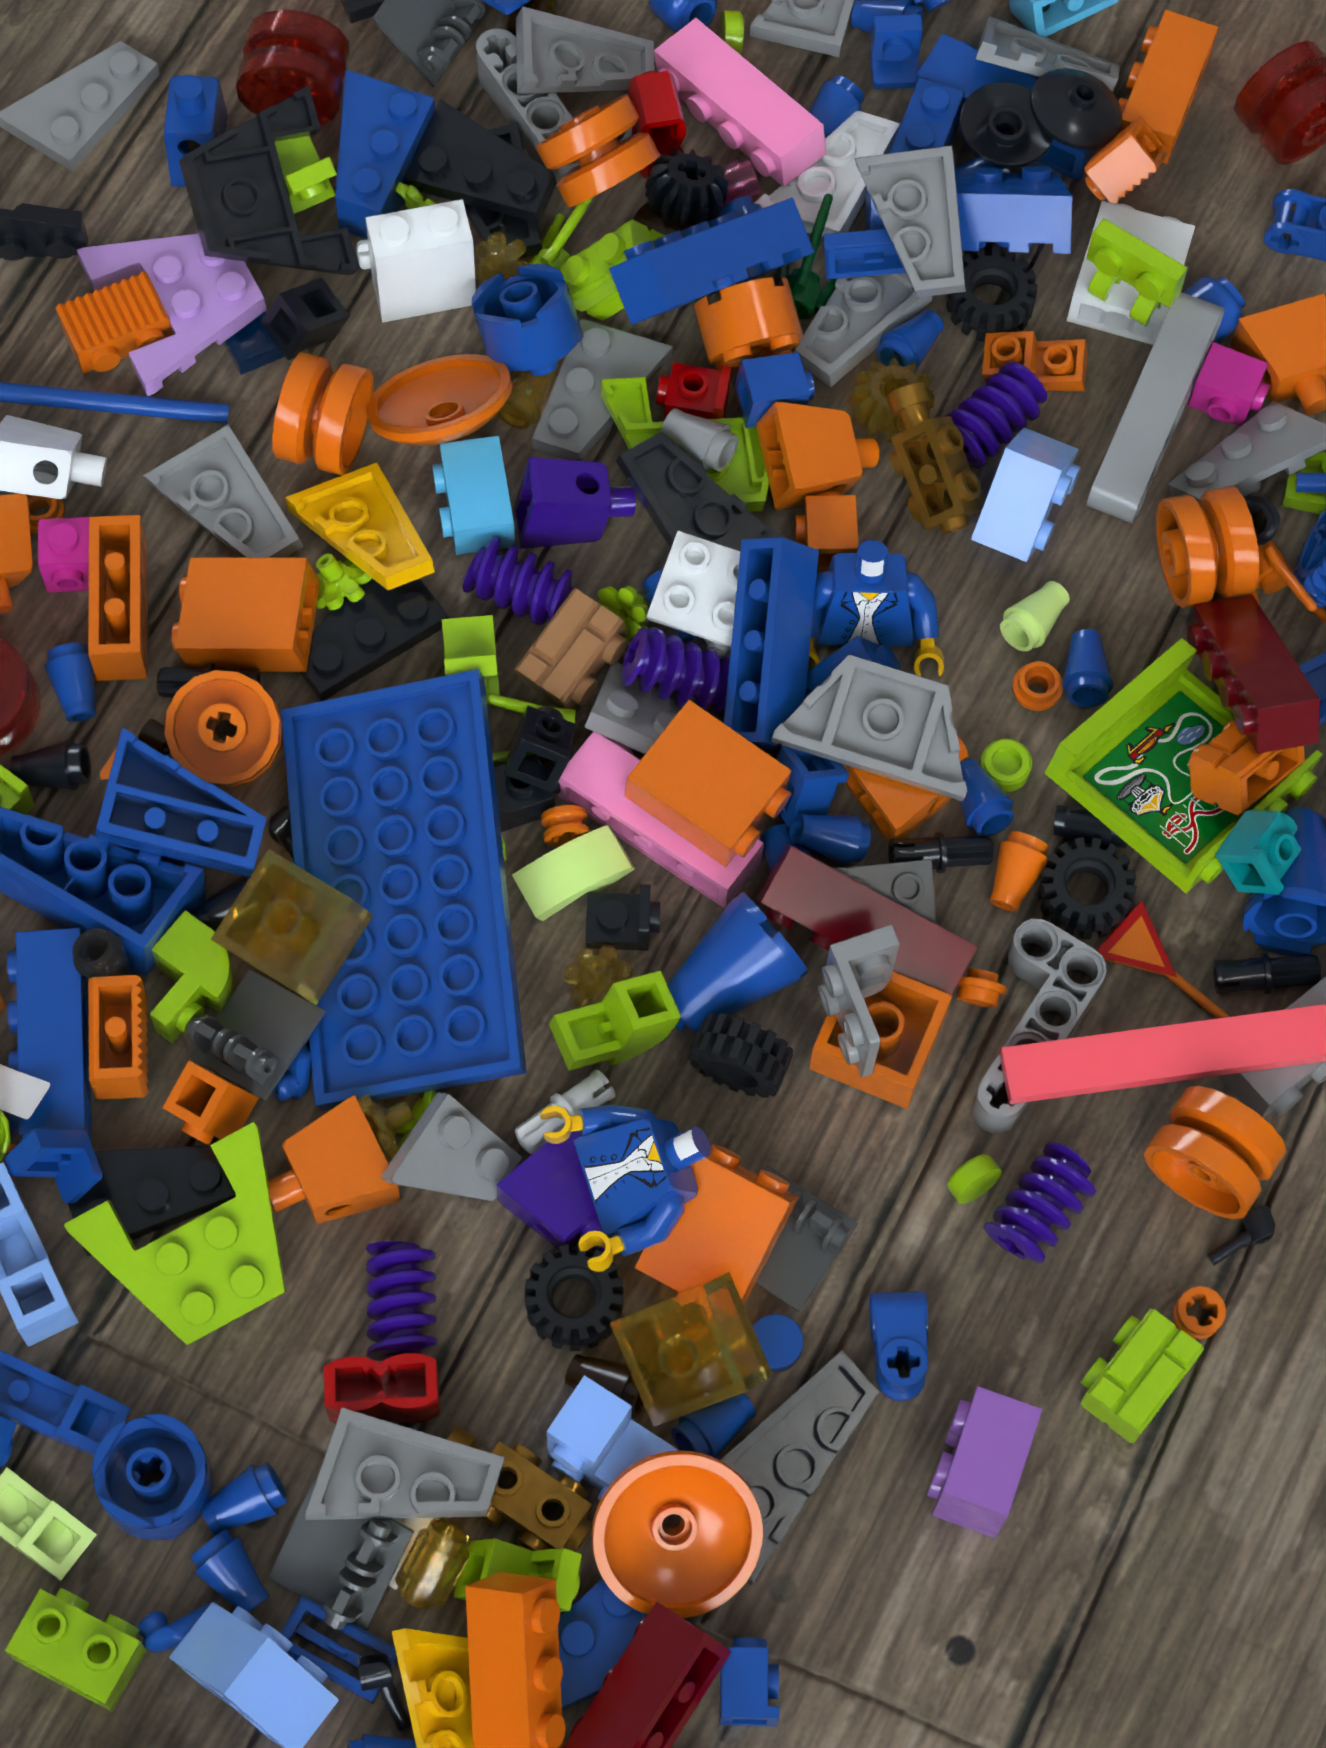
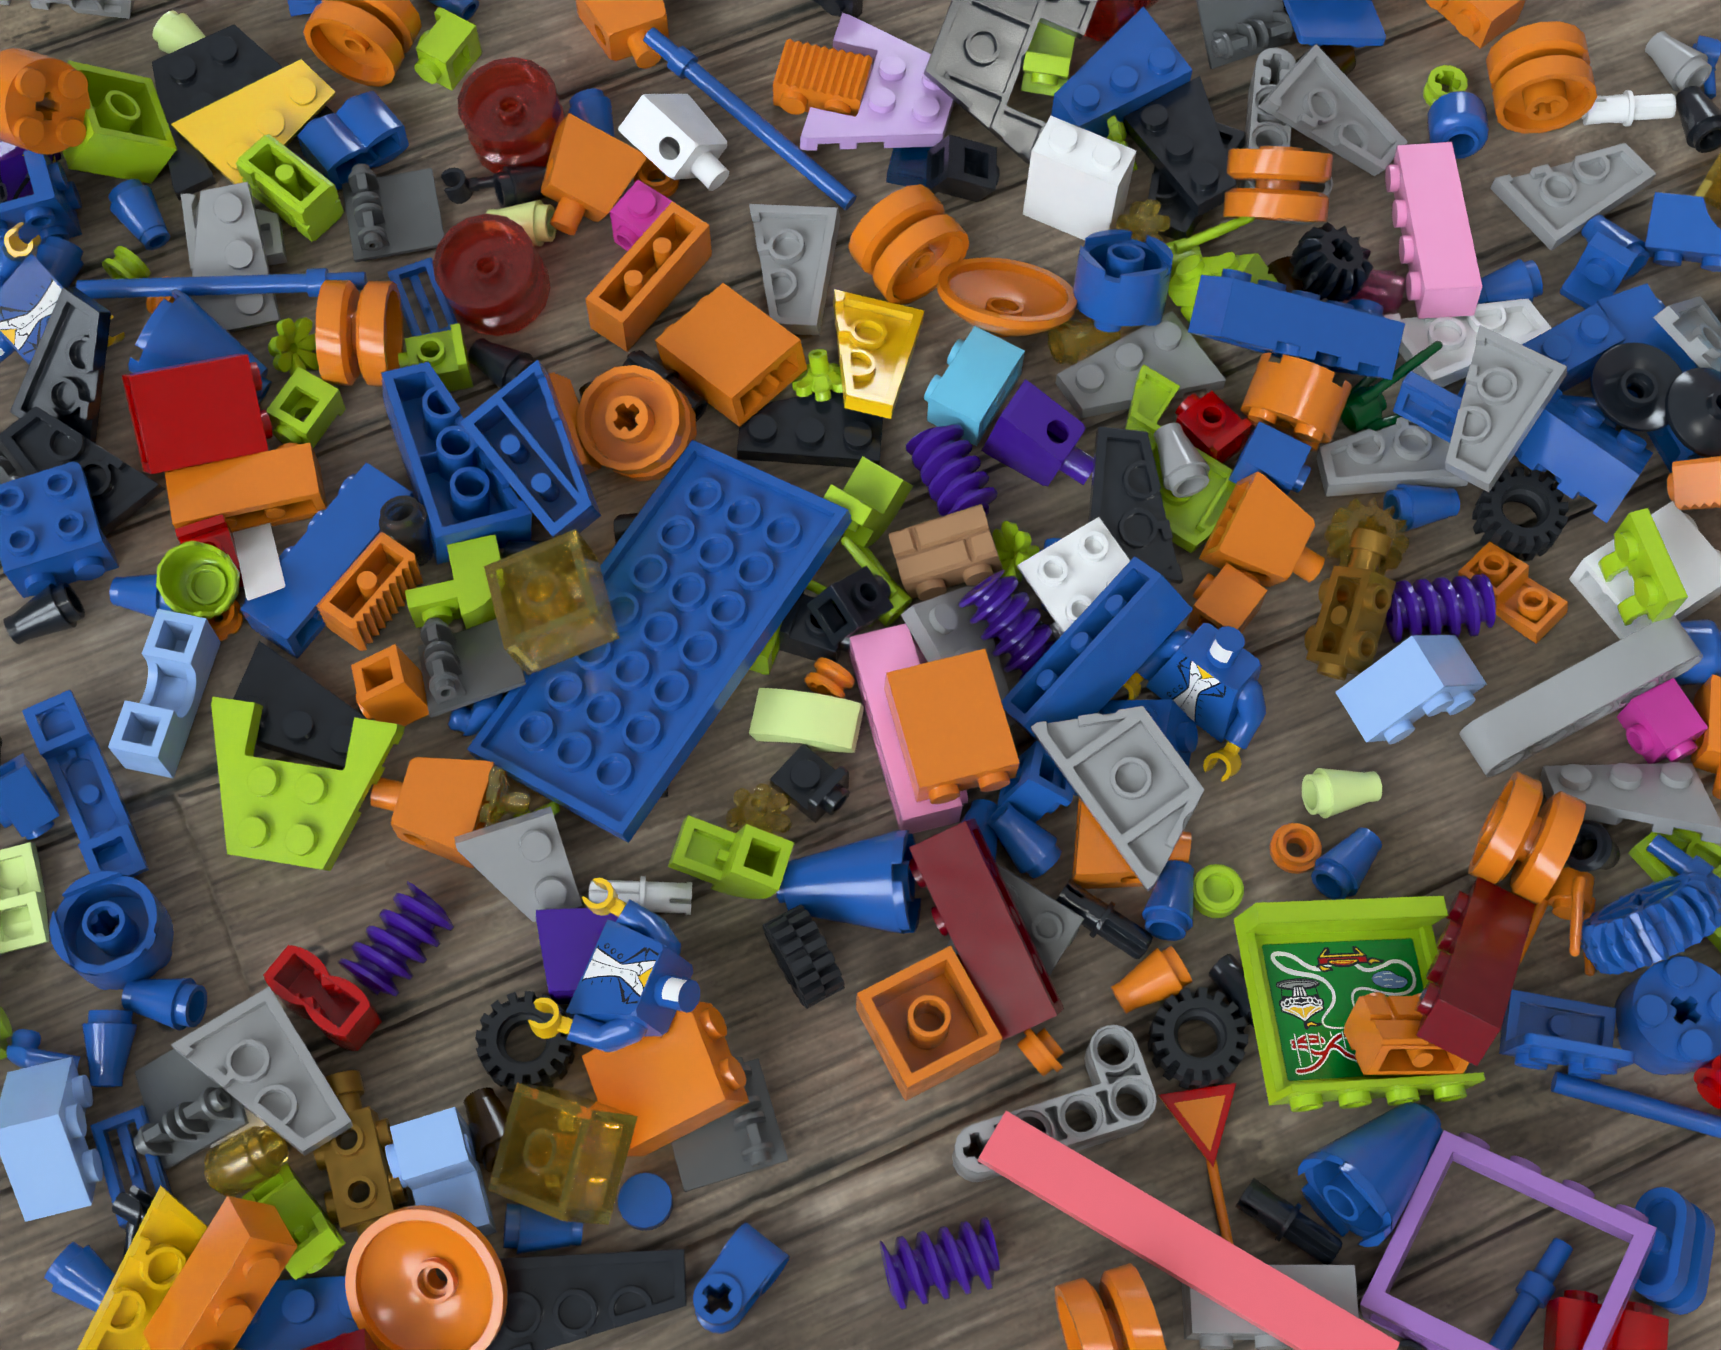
camera: 40 degrees right, 0 degrees up
blue bracket [4,1126,103,1203] -> none
blue cone [44,642,97,722] -> none
red brick [628,70,687,179] -> none
lime tile [718,10,744,55] -> none
light grey bracket [818,924,900,1077] -> none
lime tile [947,1154,1002,1204] -> none
teal brick [1215,810,1302,895] -> none

